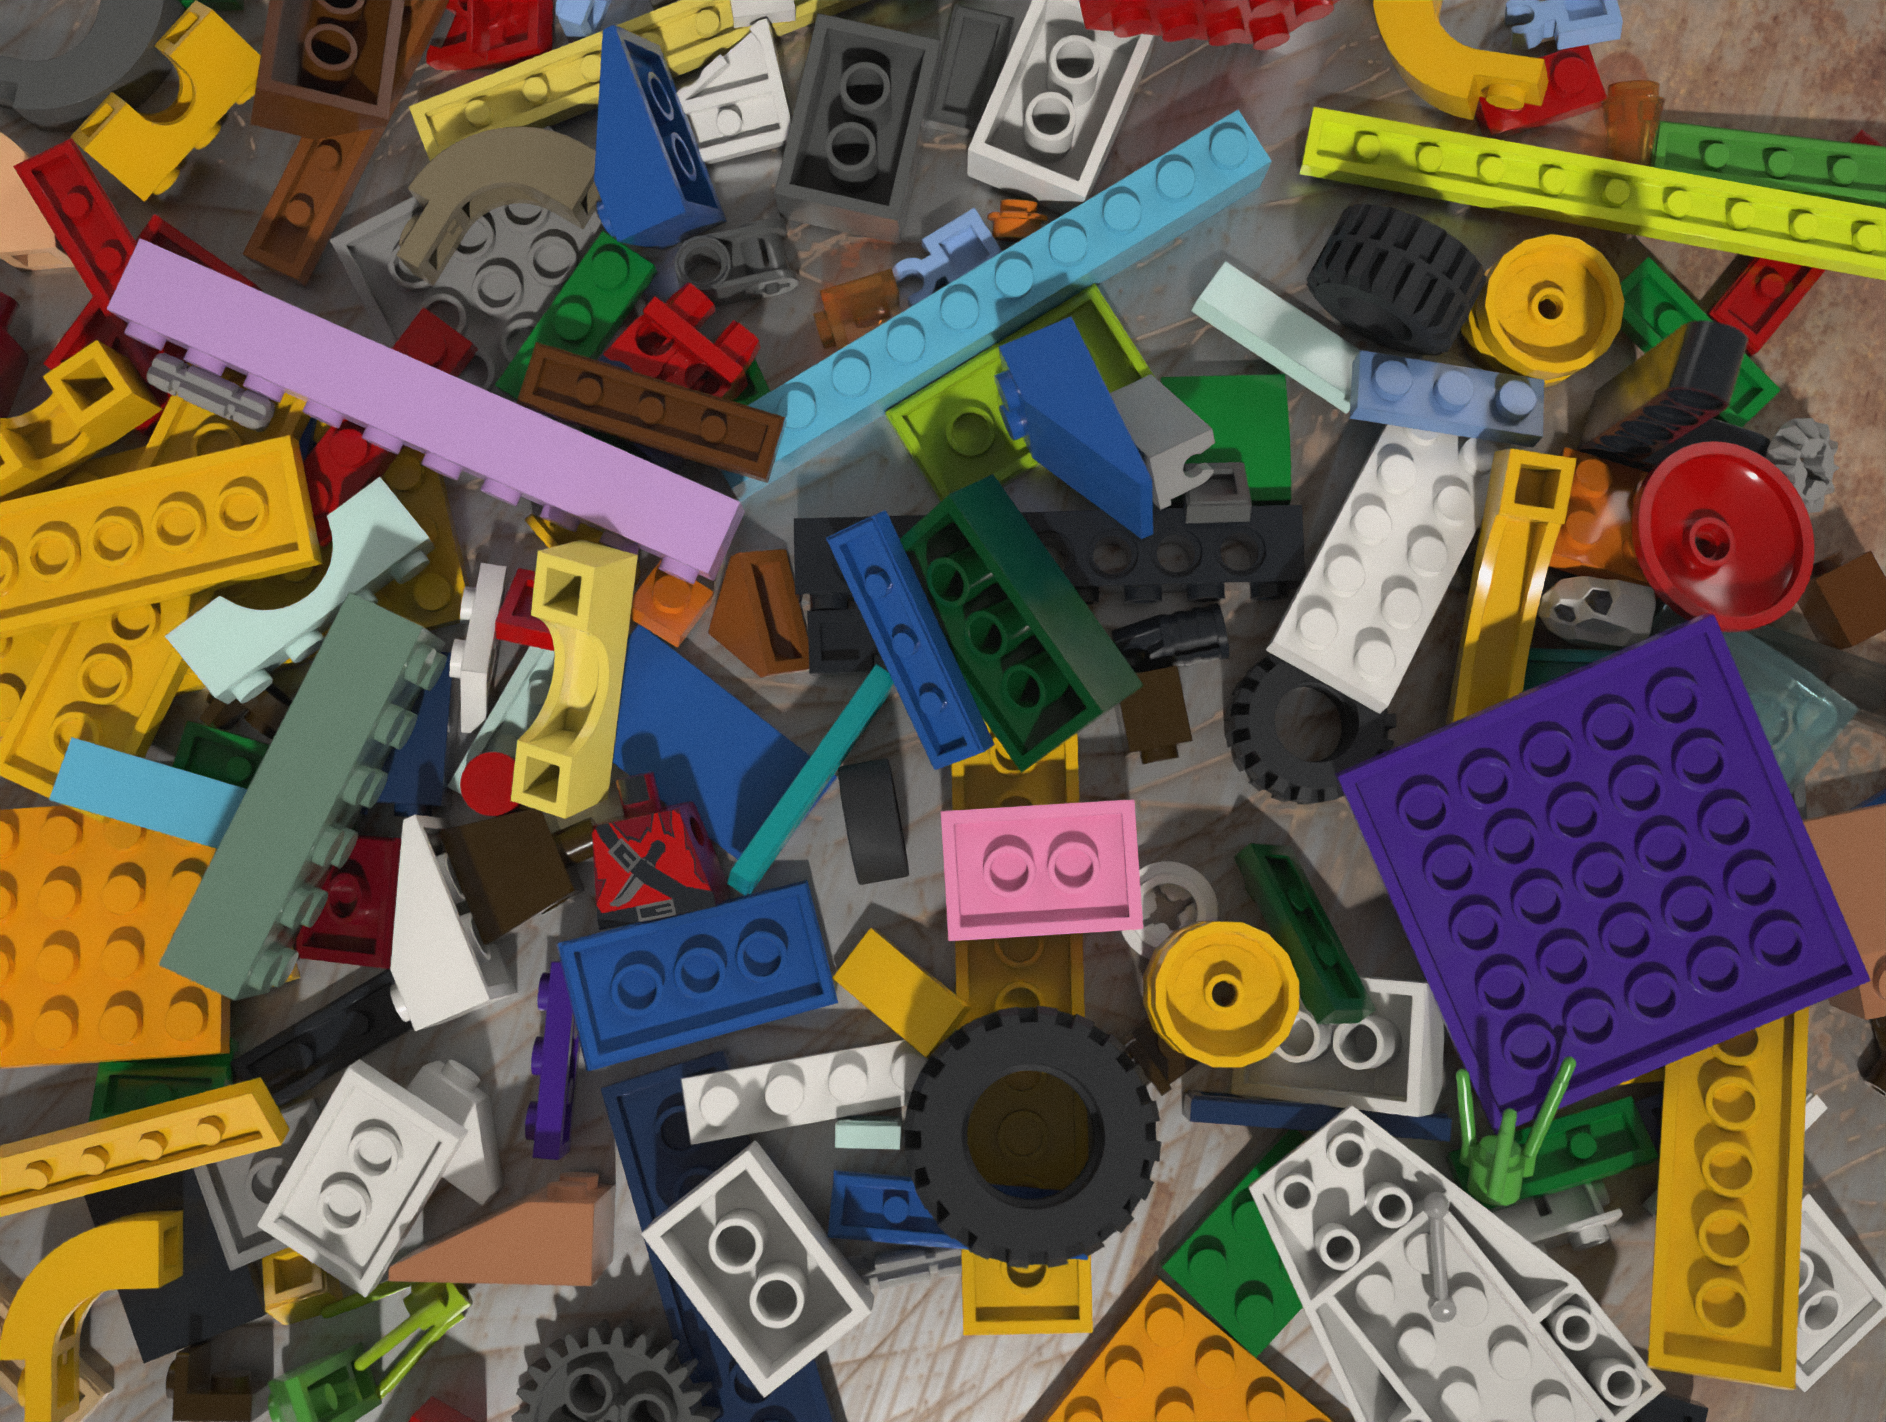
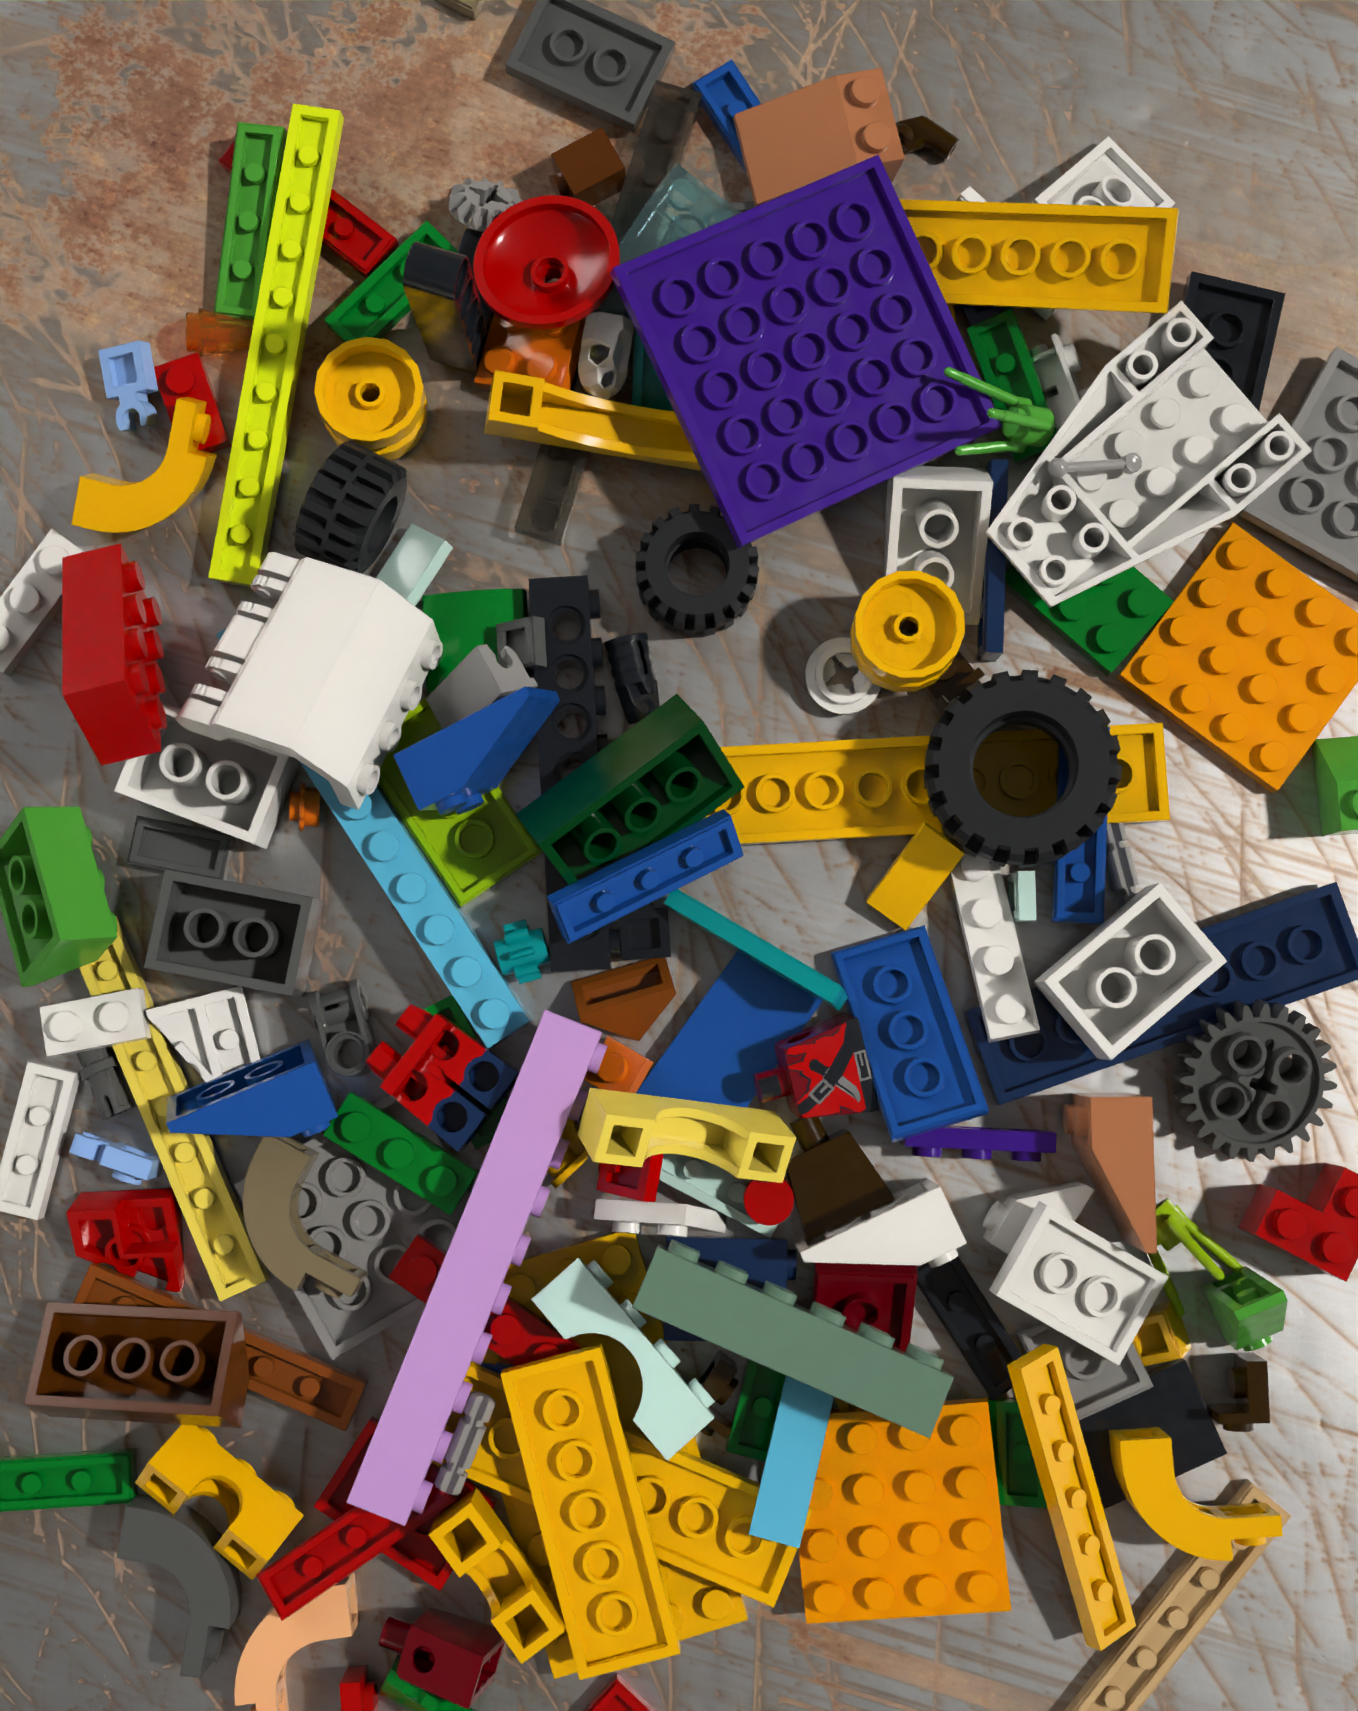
camera: 95 degrees left, 0 degrees up
reddish brown tile [516,342,787,483] -> none
clear orange bracket [813,268,900,351] -> none
black tyre [838,758,909,885] -> none
light blue plate [891,207,1002,307] -> none
bright pink plate [941,799,1143,941] -> none
dark brown brick [1114,666,1193,765] -> none
dark green plate [1233,843,1376,1024] -> none
white plate [1266,351,1518,714] -> none
medium blue plate [1349,350,1544,447] -> none
none -> white hinge [176,552,443,810]
none -> teal gear [494,919,551,984]

